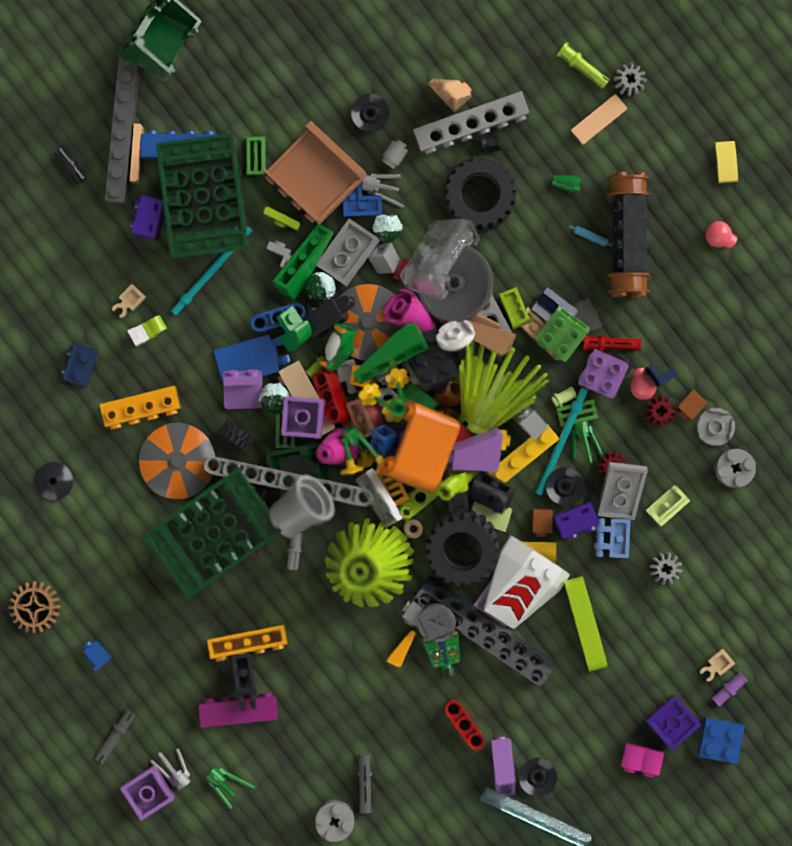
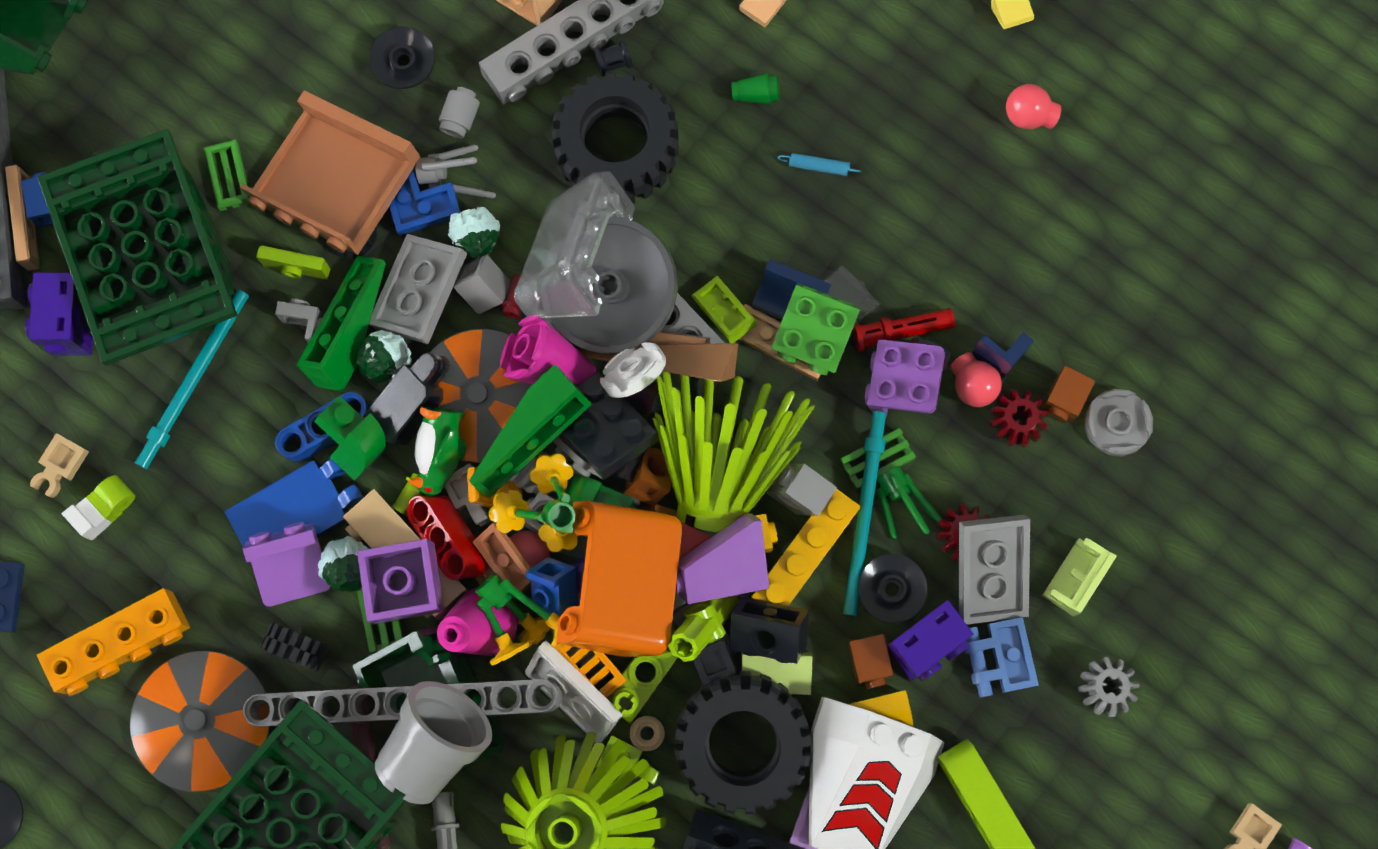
camera: 15 degrees left, 10 degrees down
yellowish green pin [551,387,577,407] -> none
brick [607,172,650,298] -> none
light grey brick [714,449,756,487] -> none

